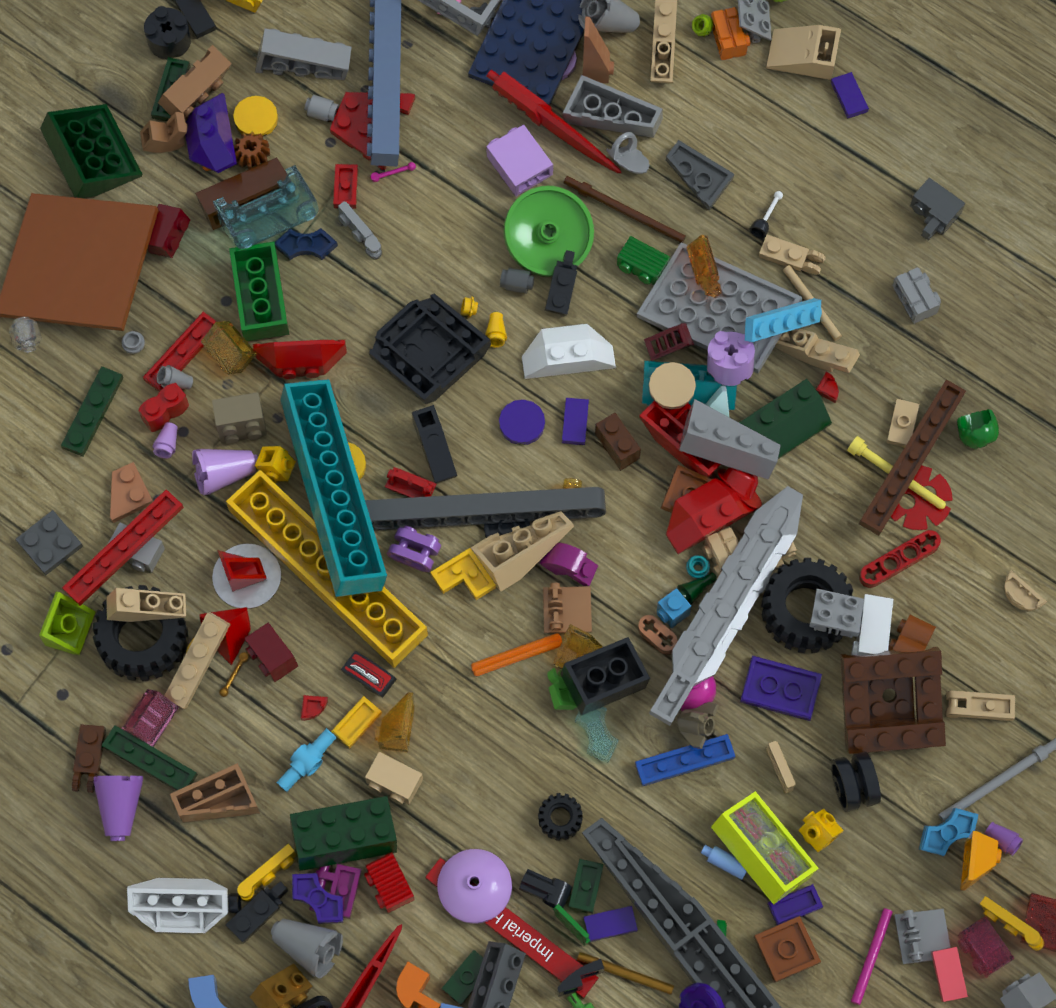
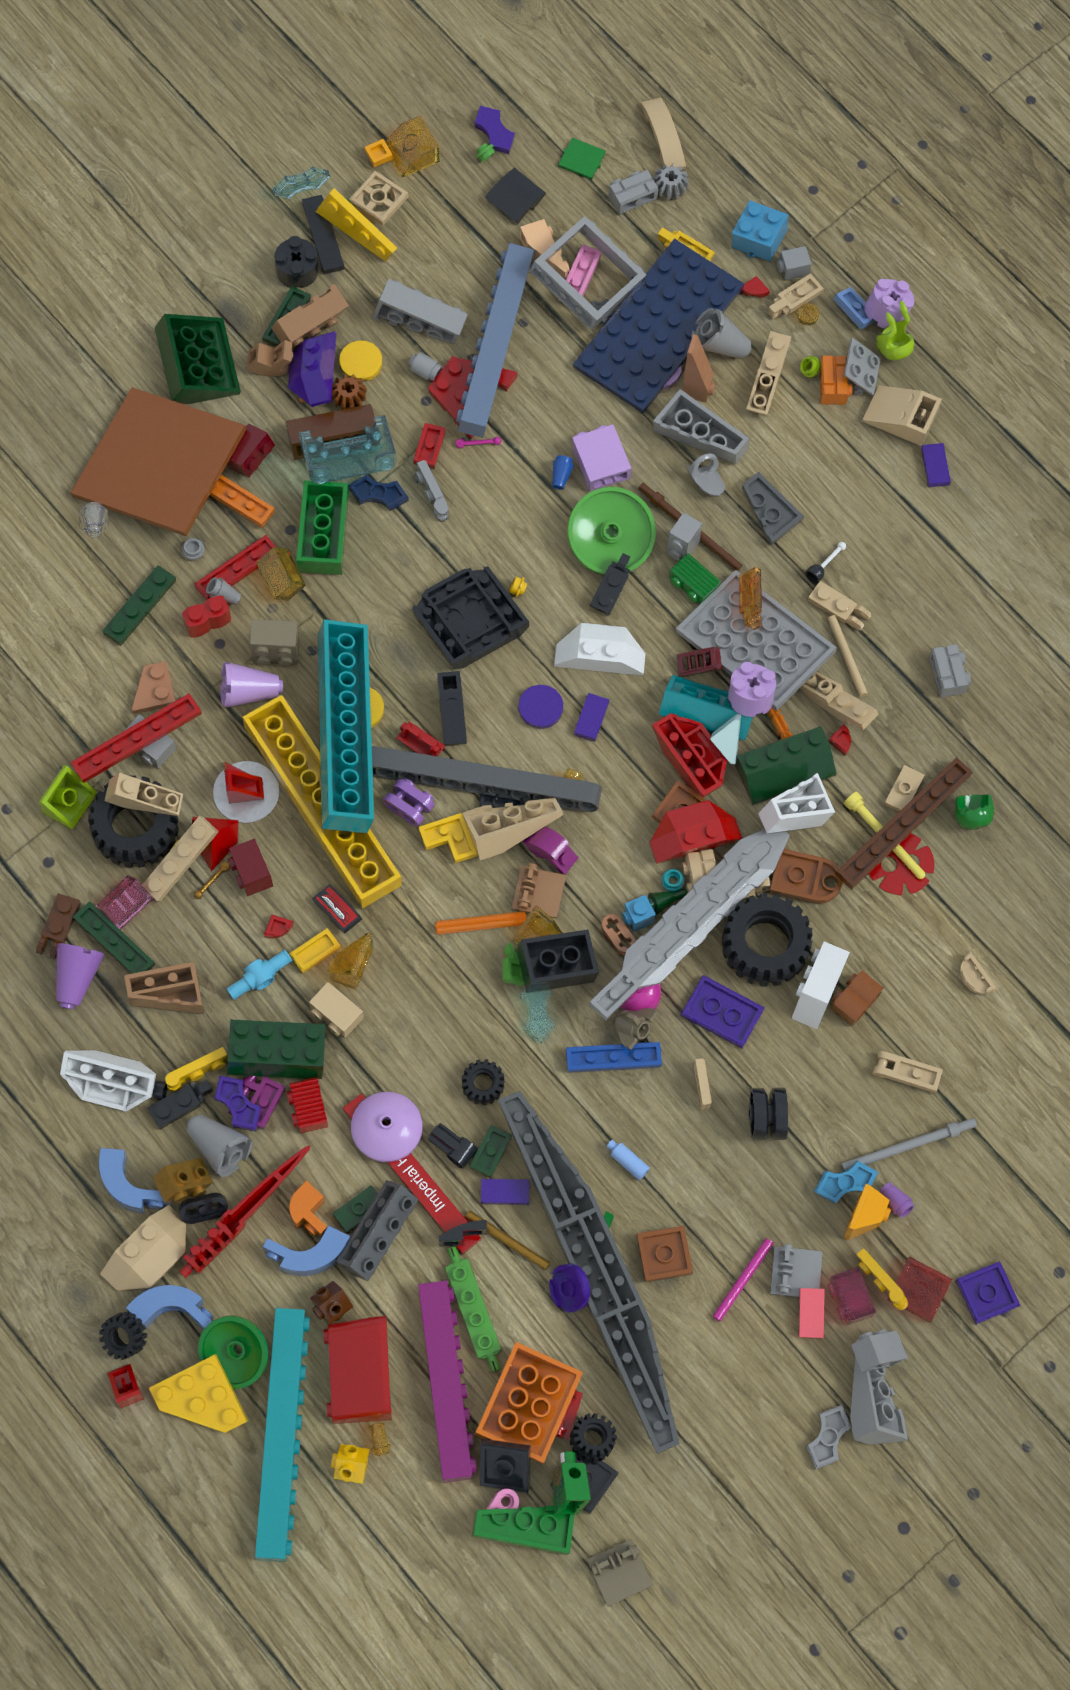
camera: 10 degrees right, 0 degrees up
dark grey plate [16,510,83,576] -> none
lavender cone [153,422,178,459] -> none
red wedge [253,340,347,379] -> none
yellow brick [255,446,296,483] -> none
yellow cone [485,312,507,348] -> none
red piece [486,69,621,173] -> none
dark grey brick [500,268,534,294] -> none
green piece [553,904,591,946] -> none
reddish brown brick [595,413,641,471] -> none
tan tile [649,362,696,409] -> none
light grey wedge [679,399,780,479] -> none
brick [711,791,819,905] -> none
red piece [718,467,762,509] -> none
medium azure plate [745,298,822,342] -> none
dark purple tile [767,884,823,925] -> none
yellow brick [798,809,844,852] -> none
light grey hinge [809,589,864,639] -> none
reddish brown piece [840,647,946,754] -> none
red beam [859,530,941,588] -> none
dark grey hinge [910,177,965,241] -> none
none -> orange plate [210,475,275,528]
none -> blue cone [552,455,574,490]
none -> light grey brick [667,512,702,561]
none -> white wedge [758,773,835,833]
none -> orange axle [766,707,793,740]
none -> dark orange plate [769,849,843,904]

